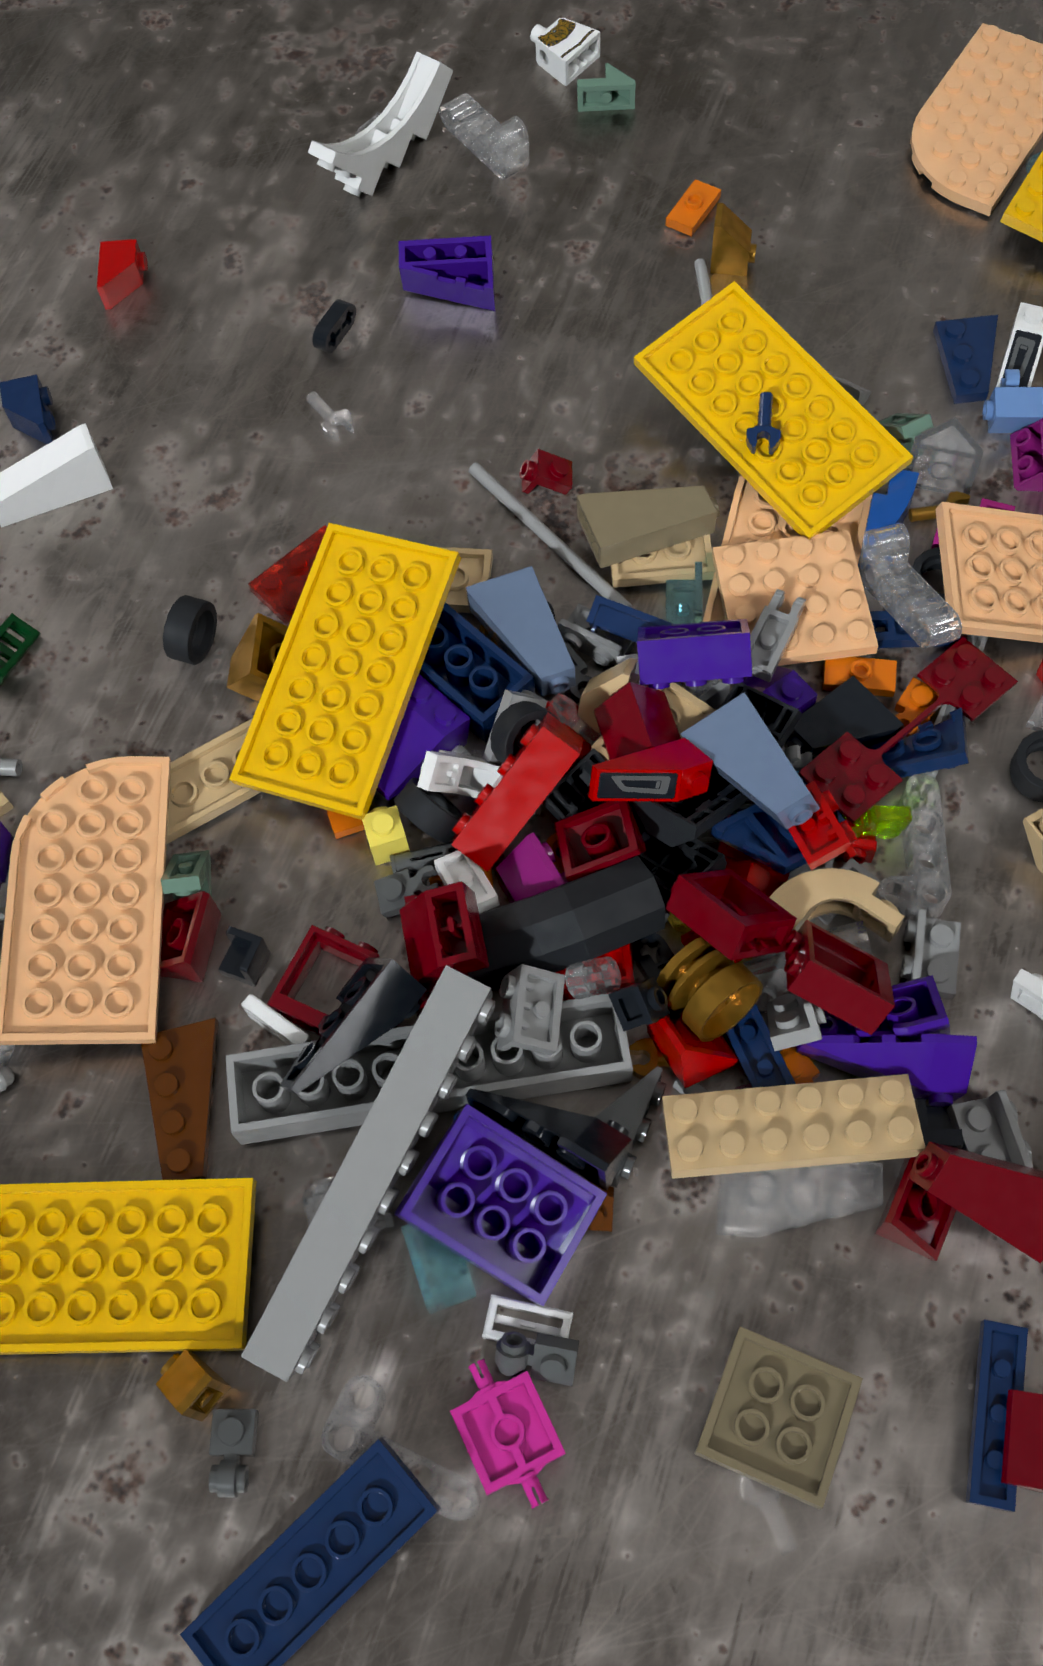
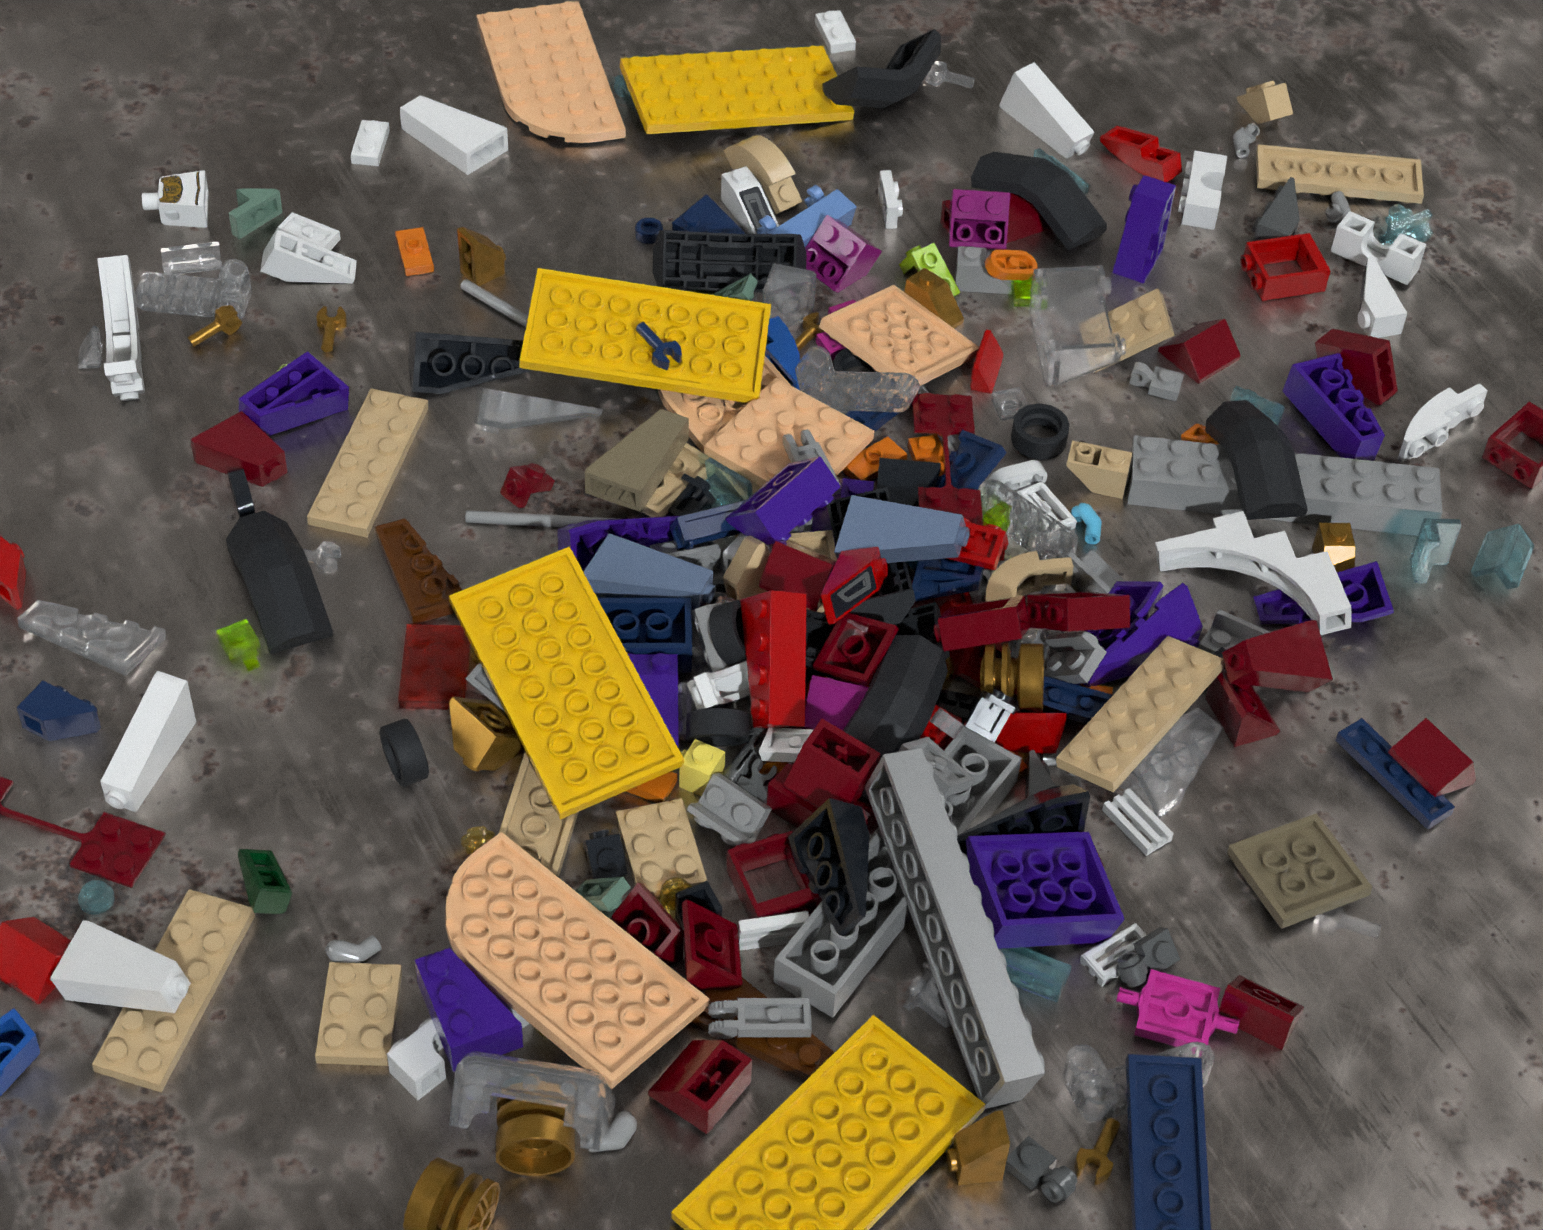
camera: 55 degrees left, 15 degrees down
none -> clear wing [17,600,166,676]
none -> clear plate [161,241,223,276]
none -> pearl gold bar [187,305,242,347]
none -> dark red slope [190,411,288,487]
none -> clear neon green plate [216,619,261,672]
none -> black piece [226,510,333,654]
none -> white slope [260,229,357,284]
none -> white plate [276,213,341,250]
none -> tan plate [307,388,428,537]
none -> pearl gold bar [316,306,347,352]
none -> white plate [351,120,390,166]
none -> reddish brown wing [375,518,462,625]
none -> white slope [400,95,508,175]
none -> black wedge [408,332,532,394]
none -> clear yellow plate [461,826,495,854]
none -> clear wedge [474,387,603,434]
none -> dark purple wedge [557,516,679,572]
none -> black bracket [582,829,628,879]
none -> tan plate [616,798,707,899]
none -> dark blue tile [635,218,663,244]
none -> dark red slope [648,1040,752,1134]
none -> black piece [652,230,807,293]
none -> clear yellow plate [659,877,692,911]
none -> black bracket [667,473,716,516]
none -> dark red slope [682,899,743,990]
none -> light grey bracket [687,773,772,847]
none -> light grey hinge [708,998,812,1039]
none -> white beam [989,460,1048,498]
none -> white tile [1016,481,1077,539]
none -> medium azure arm [1071,503,1102,545]
none -> pearl gold bar [1075,1118,1121,1185]
none -> white tile [1102,788,1174,856]
none -> dark red slope [1219,975,1305,1050]

